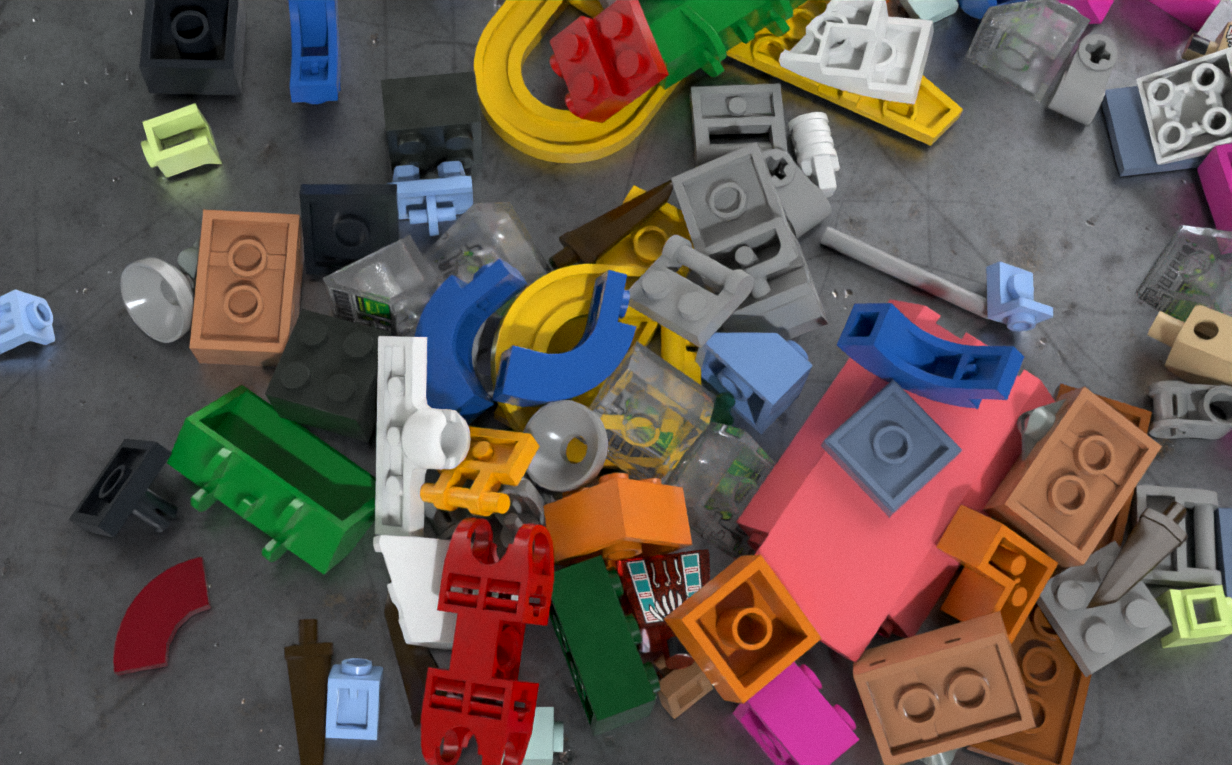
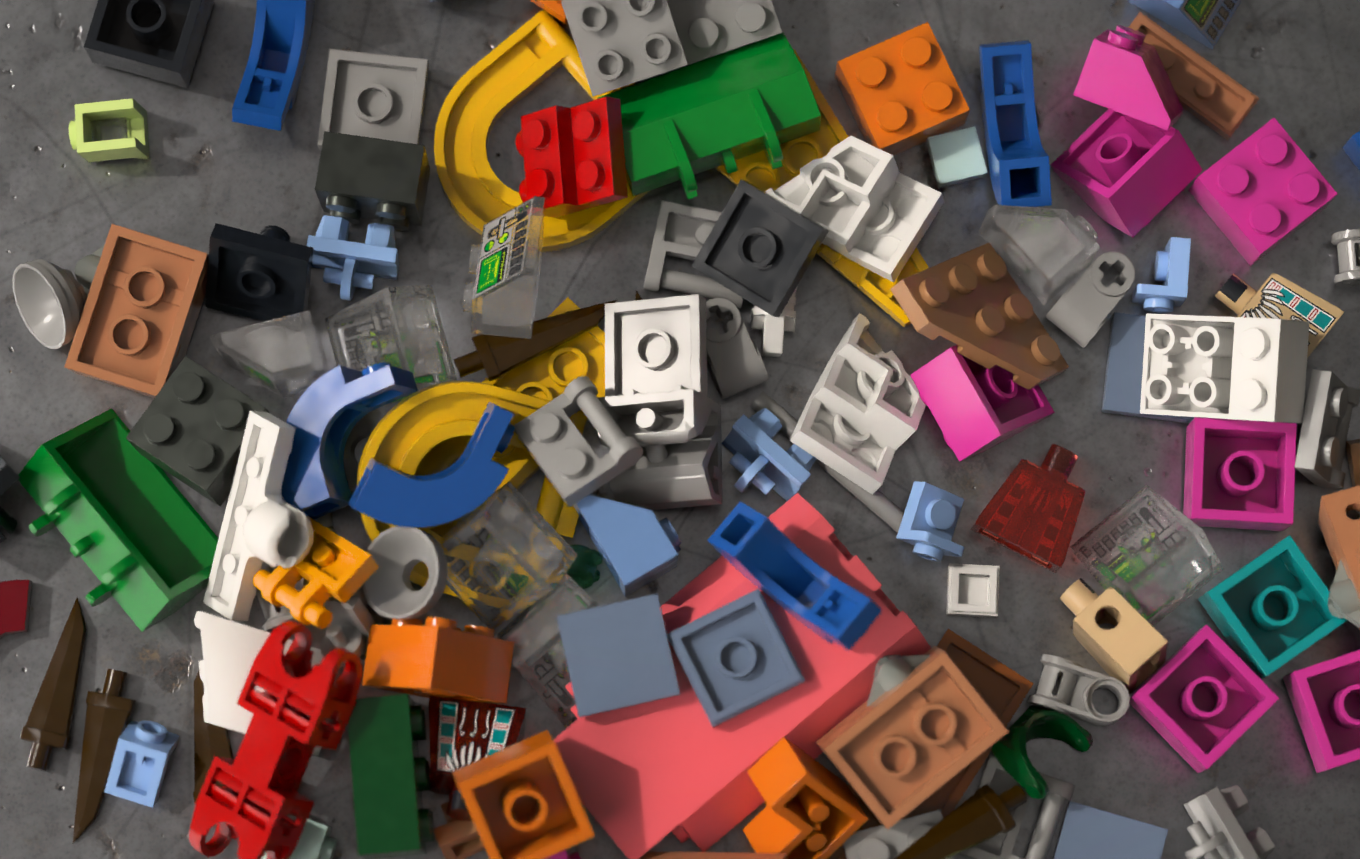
camera: 20 degrees right, 10 degrees up
none -> dark brown bar [20,597,87,771]
none -> light grey plate [317,49,429,149]
none -> clear slope [463,196,545,339]
none -> sand blue tile [556,594,680,718]
none -> black tile [692,179,829,318]
none -> light blue hips [722,408,816,501]
none -> white slope [790,313,926,495]
none -> medium nougat plate [890,242,1069,390]
none -> dark pink slope [910,345,1055,462]
none -> white tile [946,563,1000,618]
none -> clear red torso [971,444,1085,573]
none -> dark green helmet [991,706,1093,799]
none -> light blue bracket [1132,237,1191,313]

